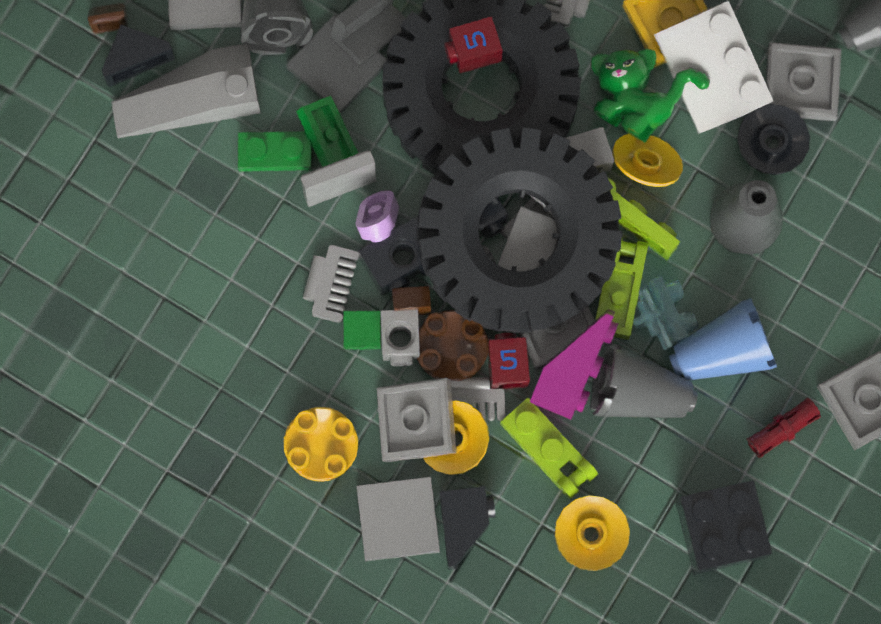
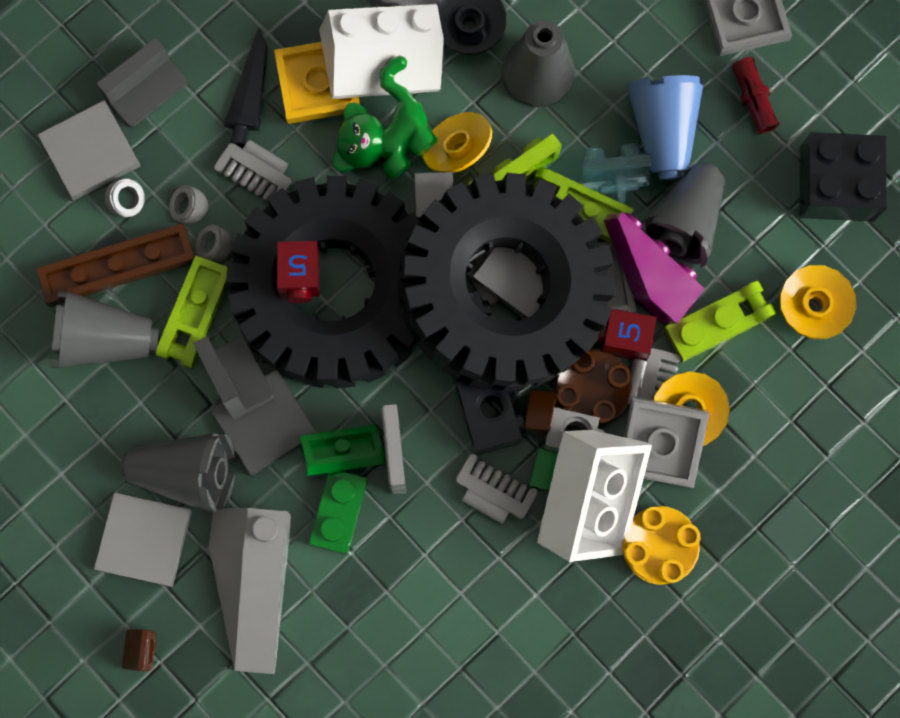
camera: 75 degrees left, 0 degrees up
black slope [101,25,175,87] -> none
lavender plate [355,191,399,242] -> none
light grey tile [357,477,440,562] -> none
black slope [440,486,495,570] -> none
none -> white slope [537,430,652,562]

